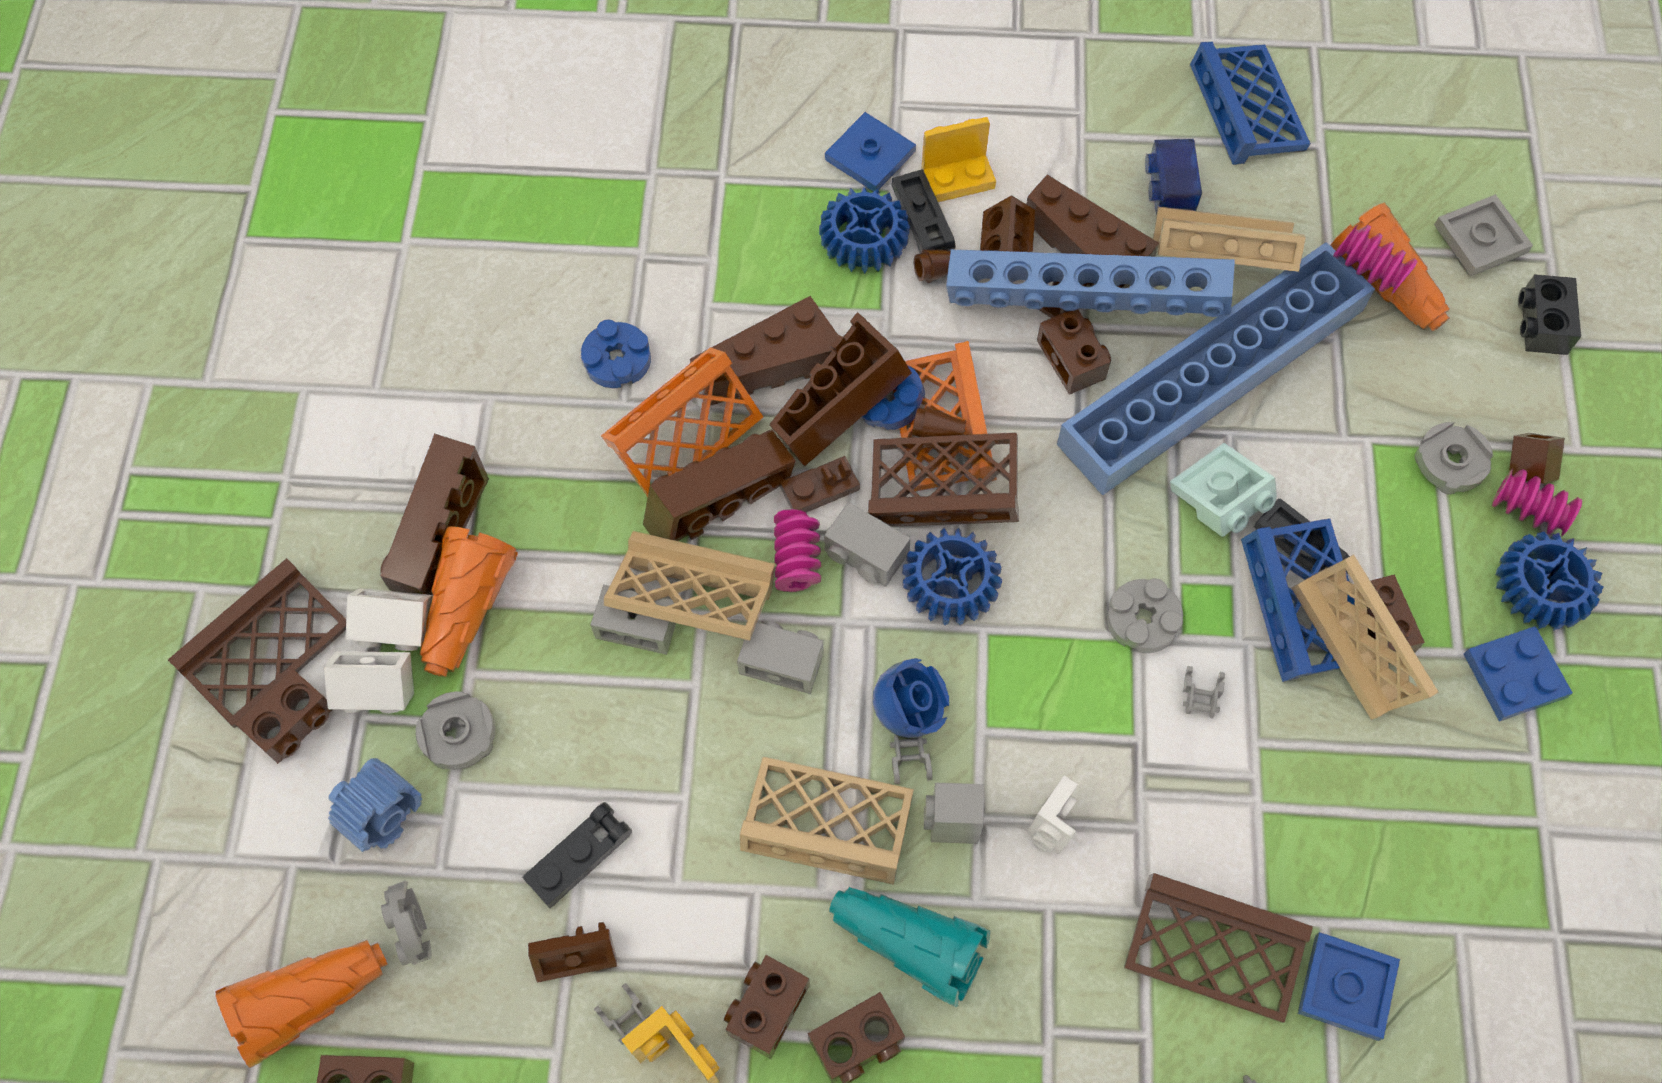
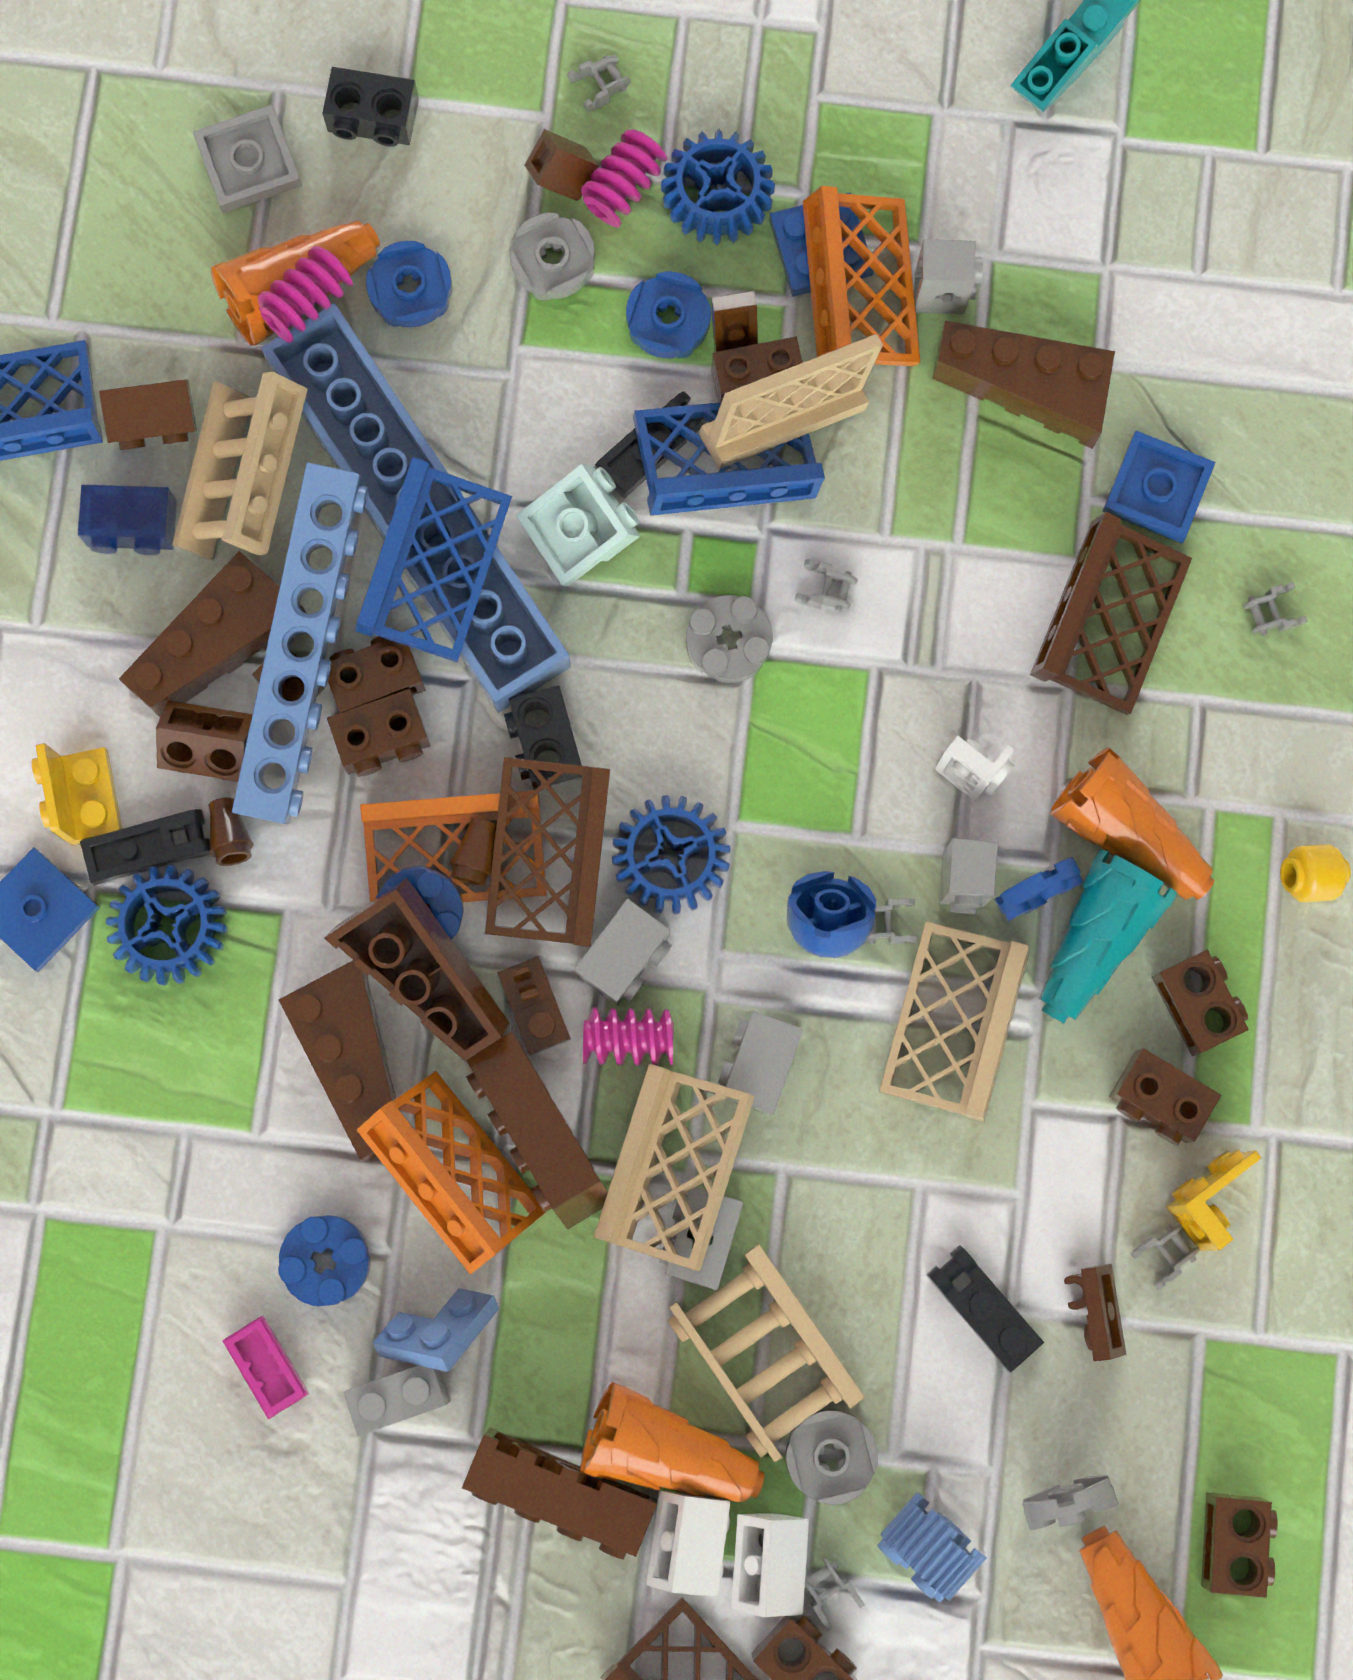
camera: 90 degrees left, 15 degrees up
none -> reddish brown brick [99,379,197,450]
none -> dark pink plate [222,1315,310,1420]
none -> reddish brown brick [327,689,431,777]
none -> light grey brick [343,1365,450,1437]
none -> blue fence [355,457,512,662]
none -> blue plate [366,241,452,328]
none -> medium blue plate [373,1288,499,1372]
none -> black brick [504,685,583,790]
none -> light grey piece [567,55,631,112]
none -> blue plate [626,271,711,358]
none -> tan fence [667,1244,865,1462]
none -> reddish brown plate [711,291,758,352]
none -> orange fence [802,186,920,366]
none -> light grey piece [804,1558,865,1631]
none -> light grey brick [914,239,983,314]
none -> reddish brown wedge [932,320,1115,449]
none -> blue plate [994,857,1084,921]
none -> orange cone [1050,747,1215,900]

